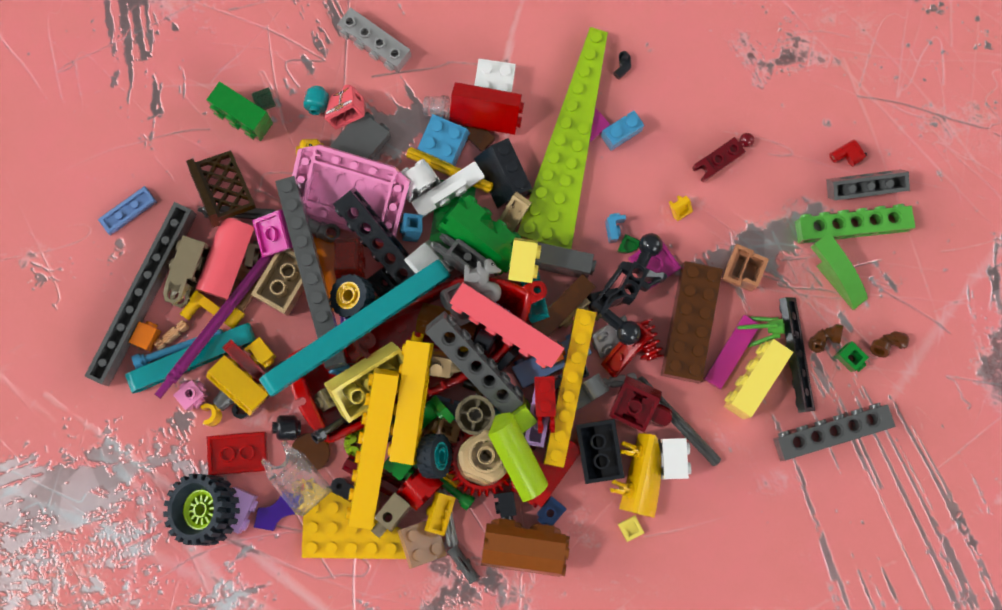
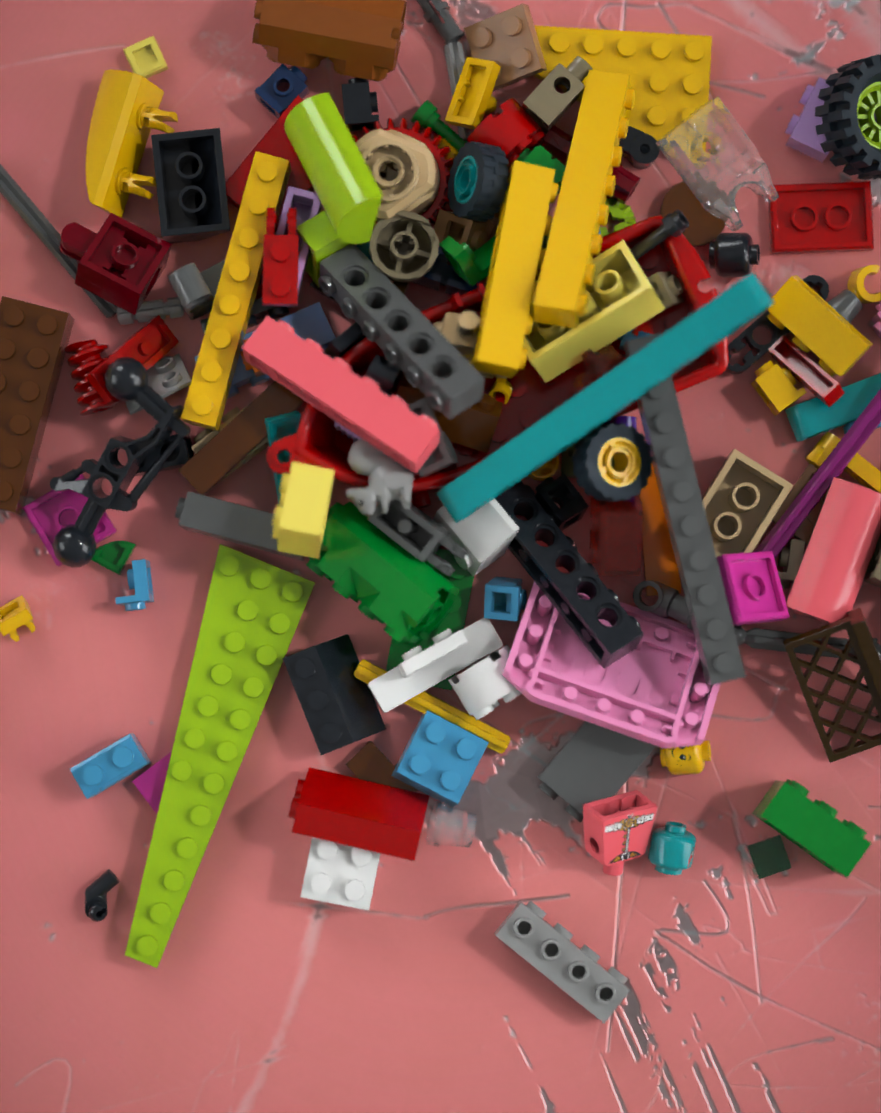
camera: 175 degrees left, 5 degrees up
dark purple tile [254,492,302,531] -> none
tan tile [499,192,532,232] -> none
white brick [658,438,691,479] -> none

